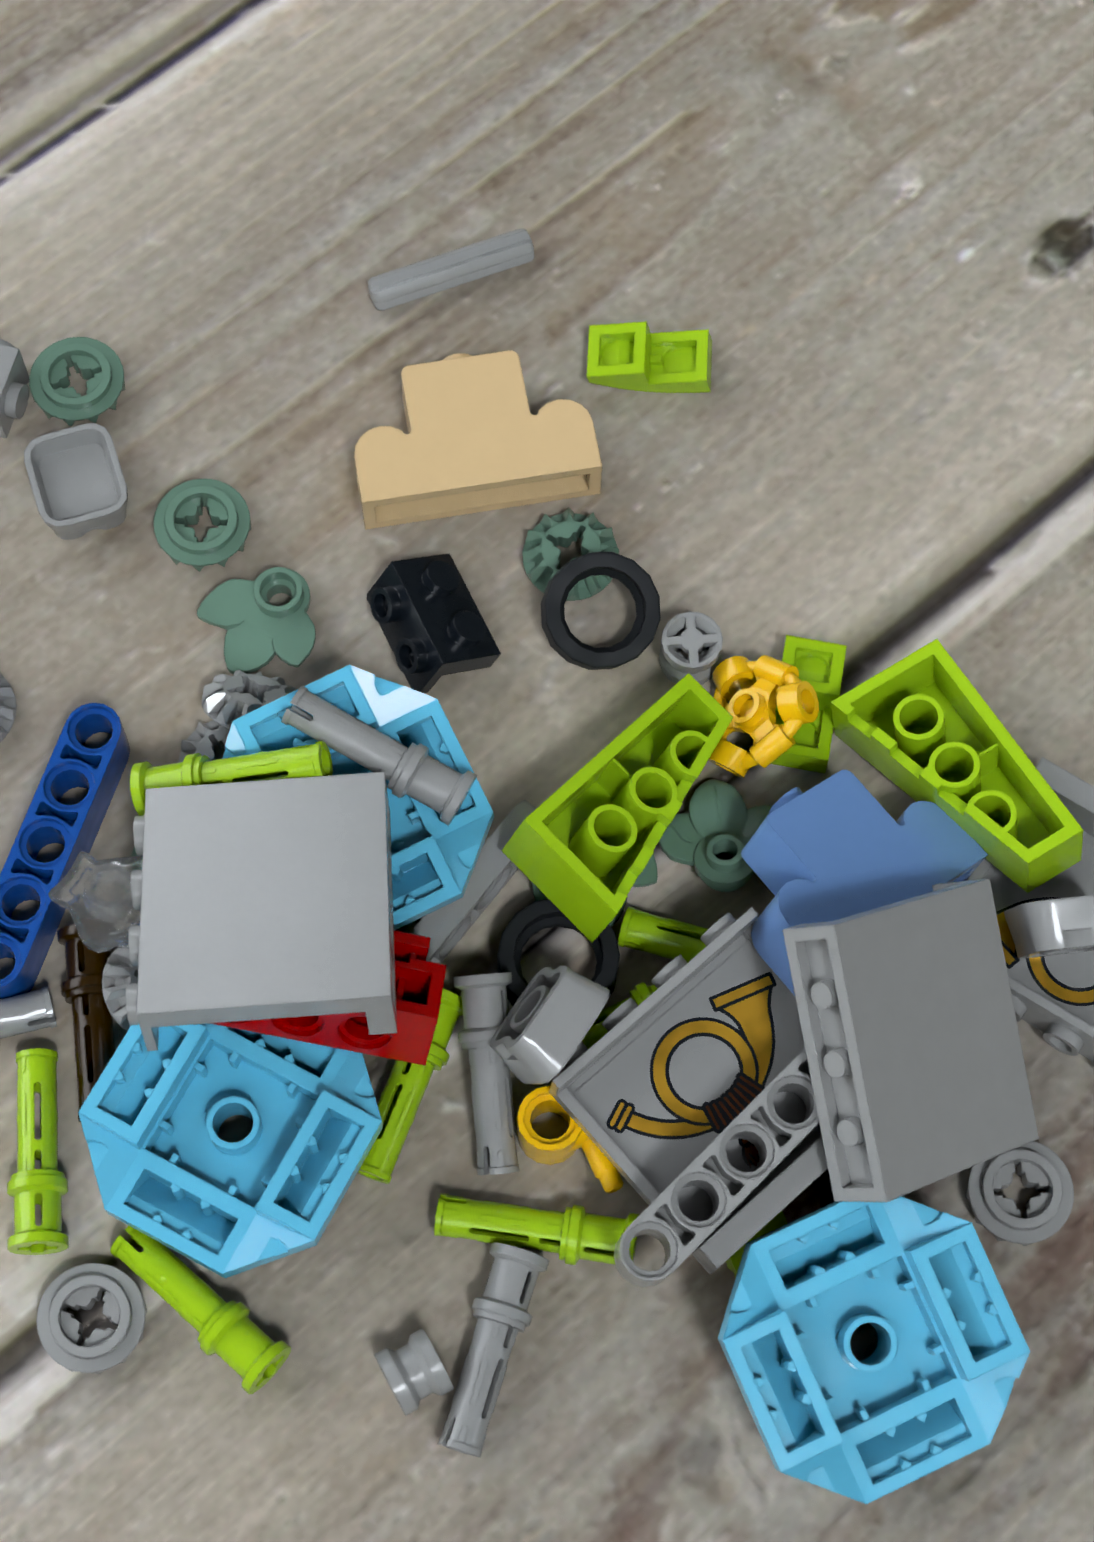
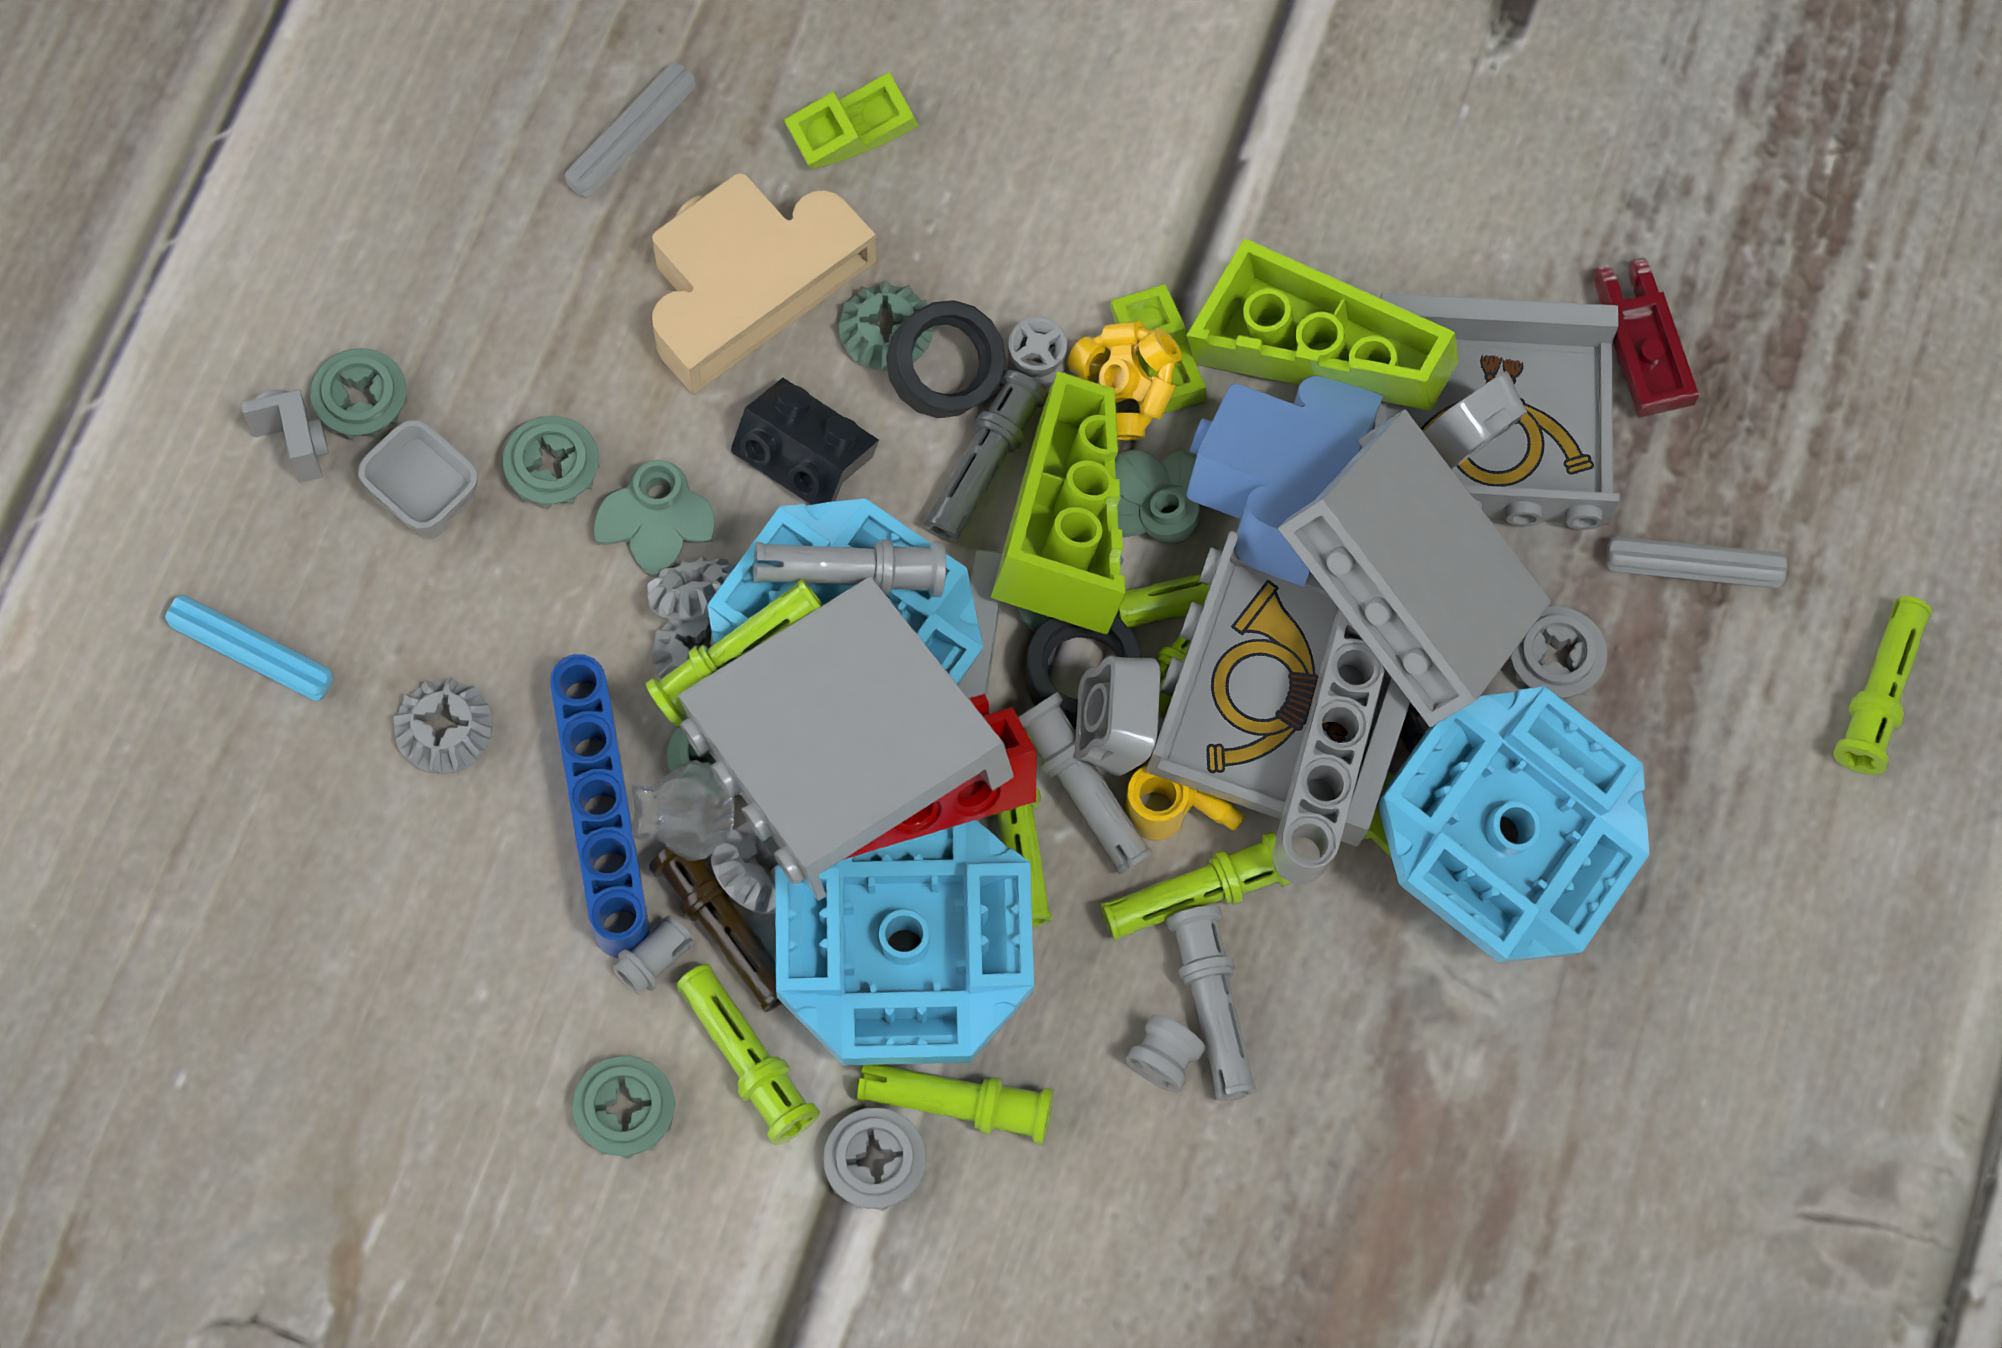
camera: 30 degrees left, 0 degrees up
none -> dark grey pin [923,369,1048,543]

